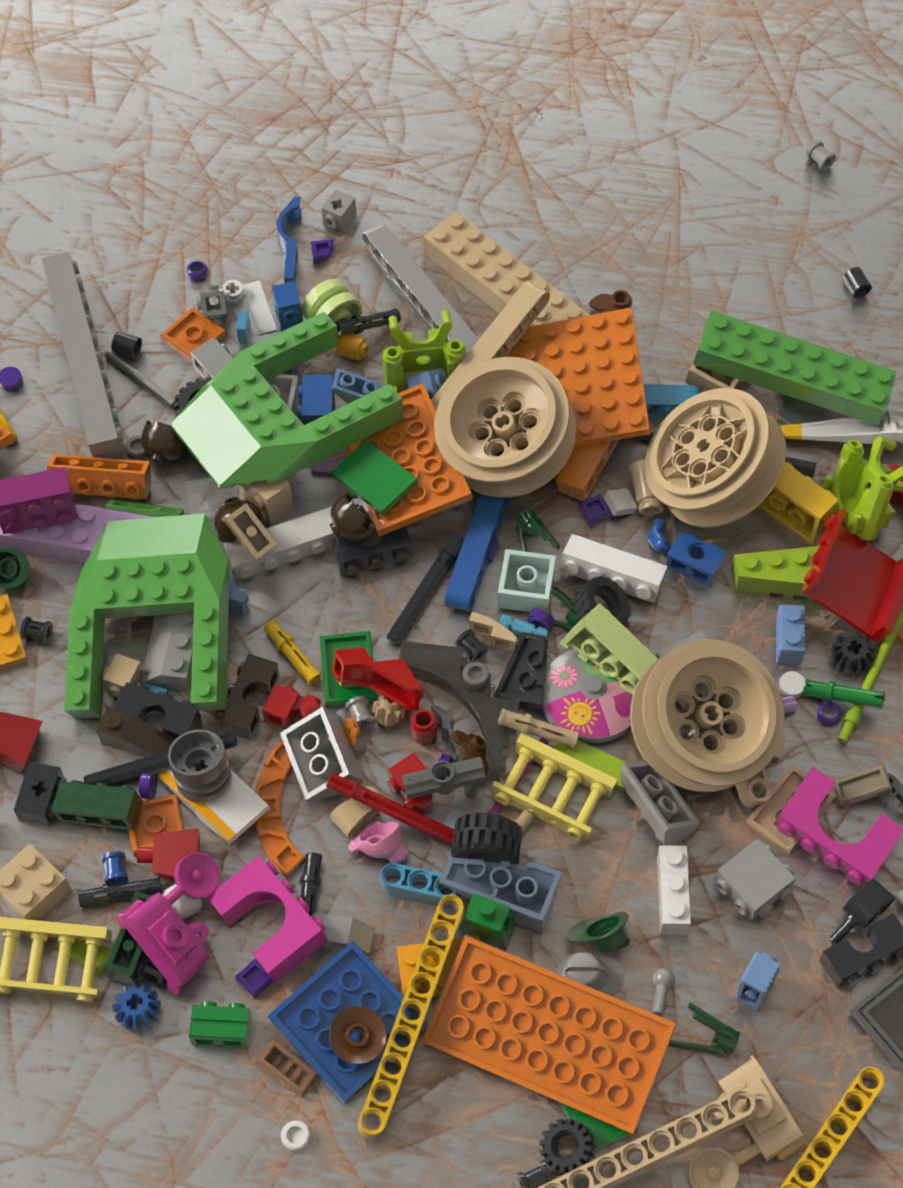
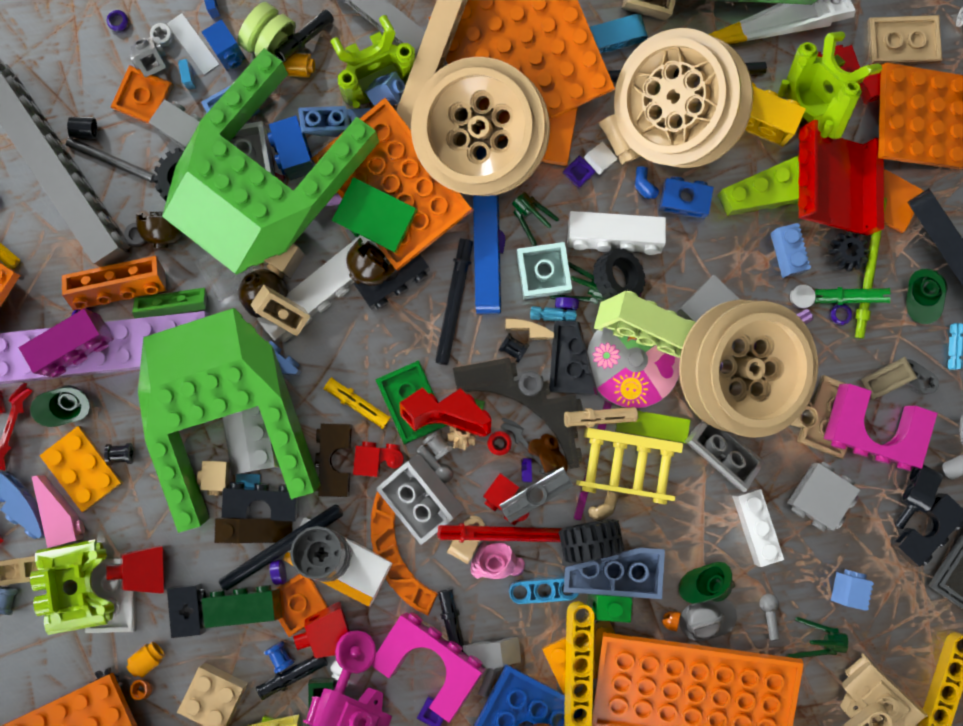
camera: 20 degrees left, 25 degrees up
orange plant [343,717,360,746] -> none
none -> orange hinge [662,611,681,632]

